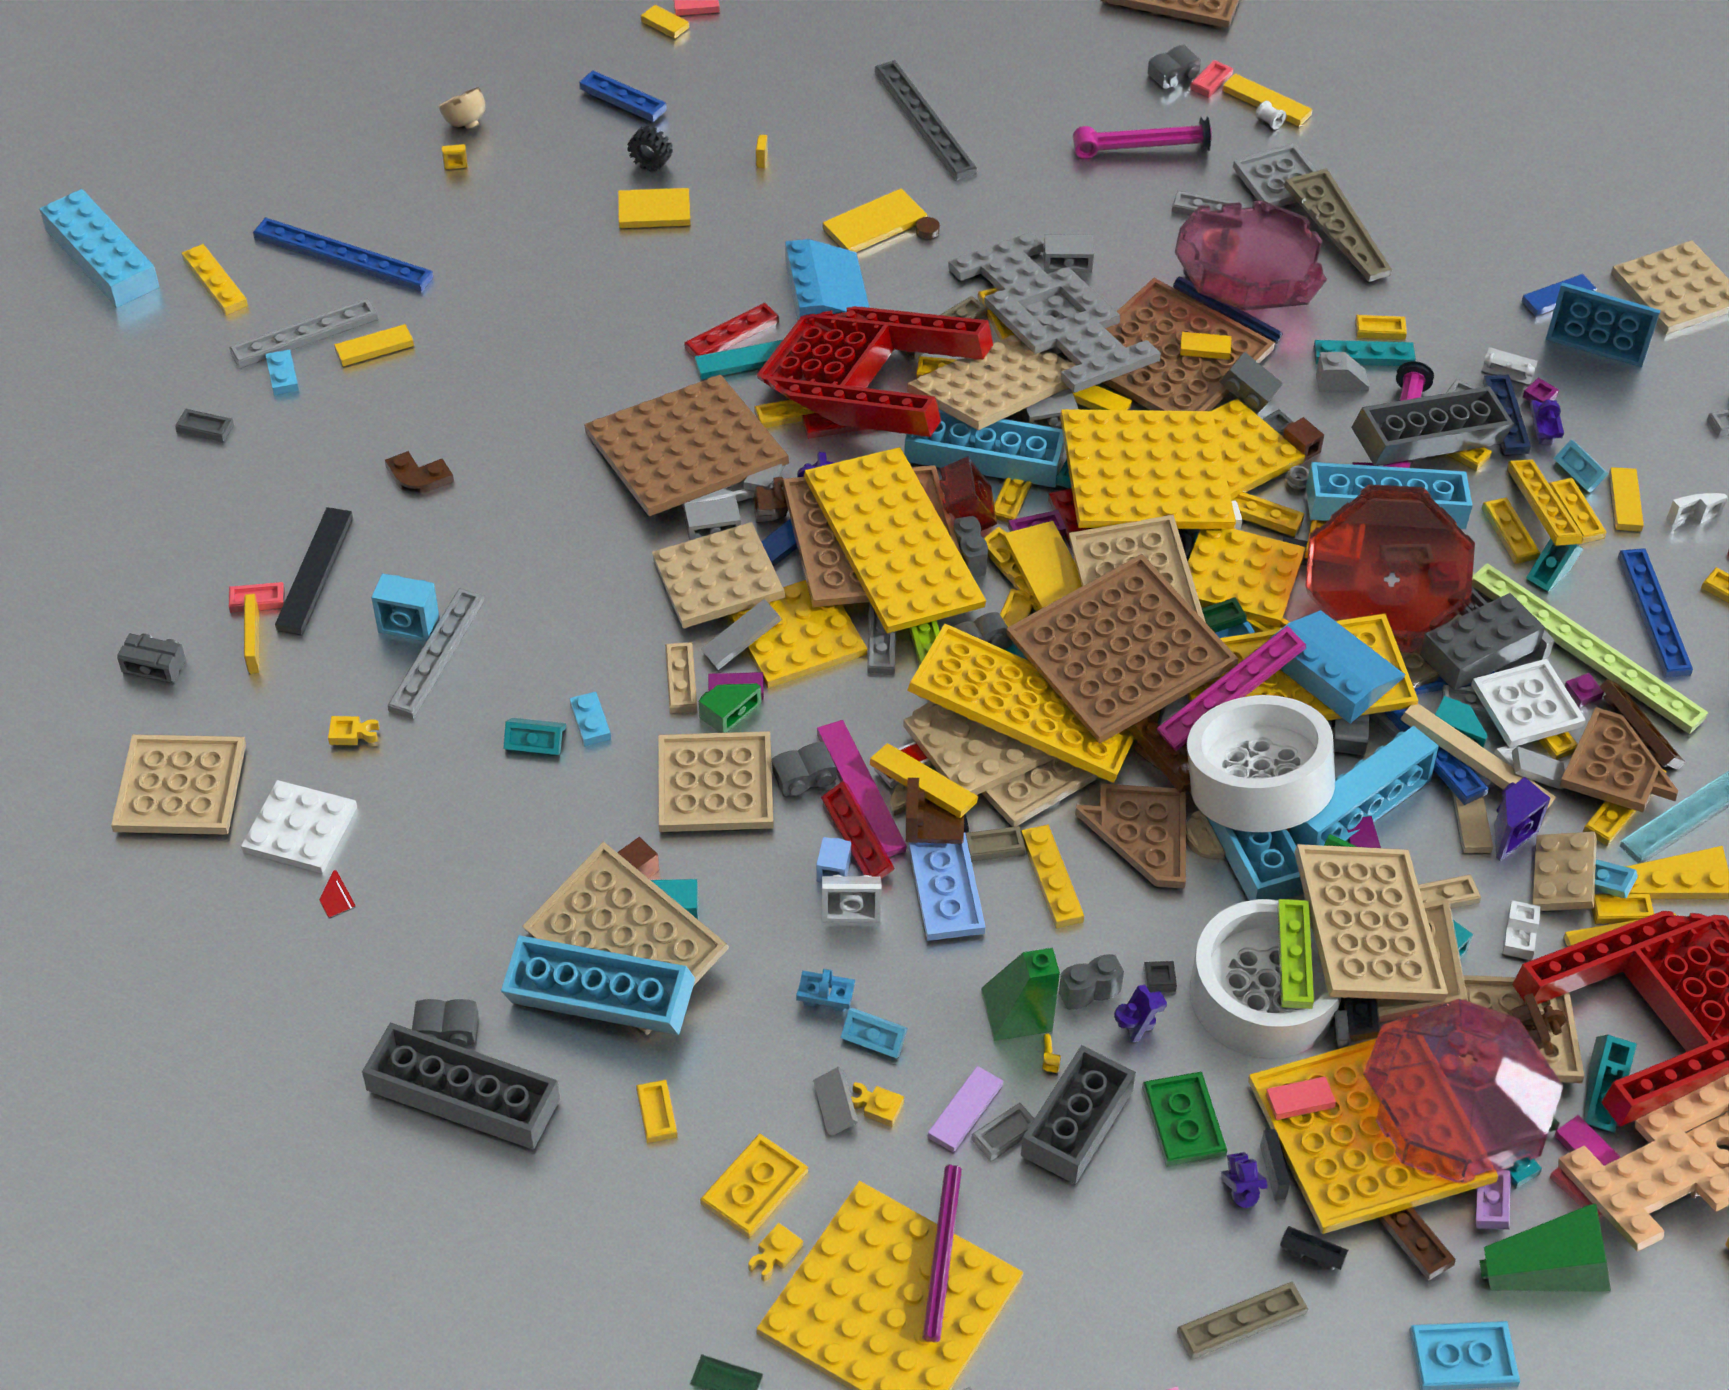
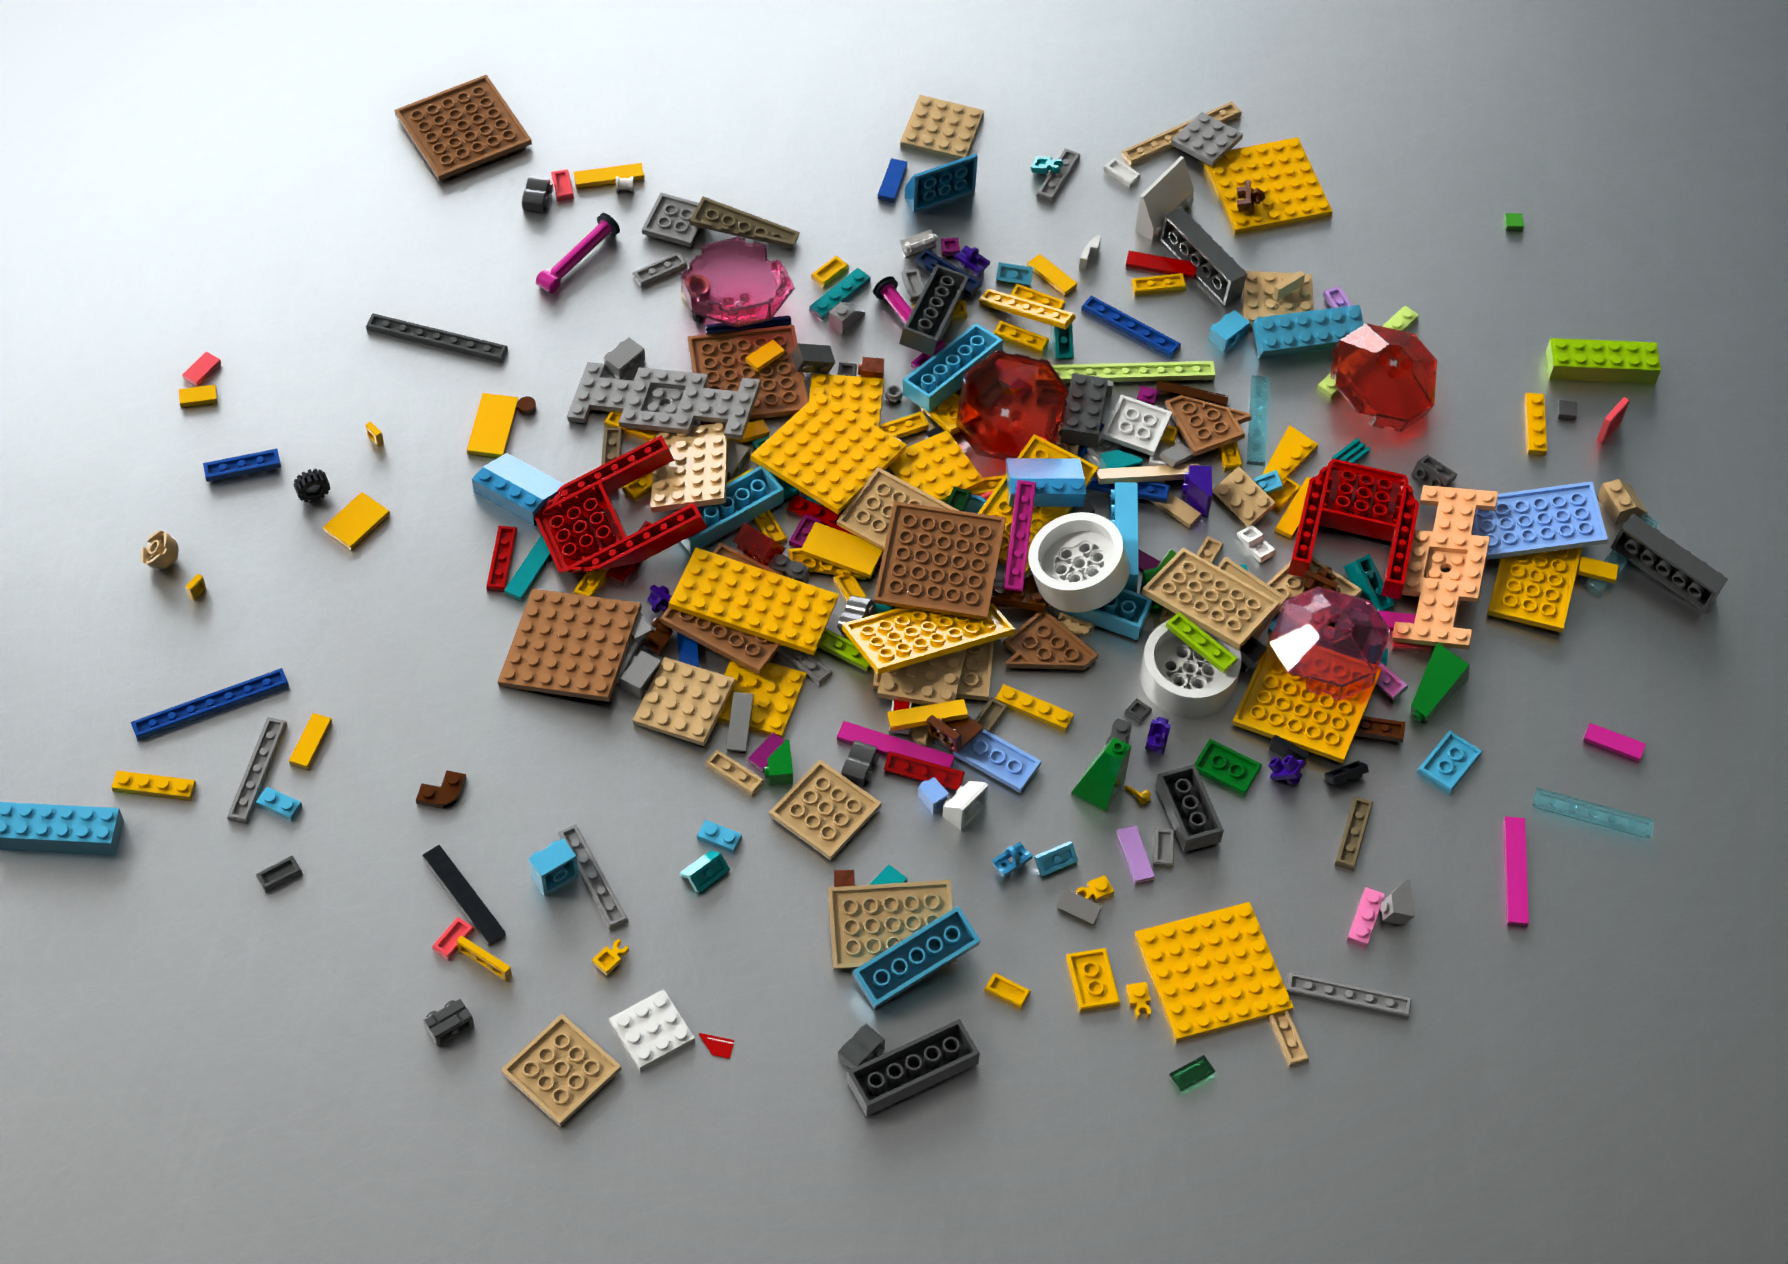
camera: 50 degrees left, 5 degrees up
magenta axle [923,1164,962,1343] -> none
coral tile [1266,1076,1336,1120] -> none

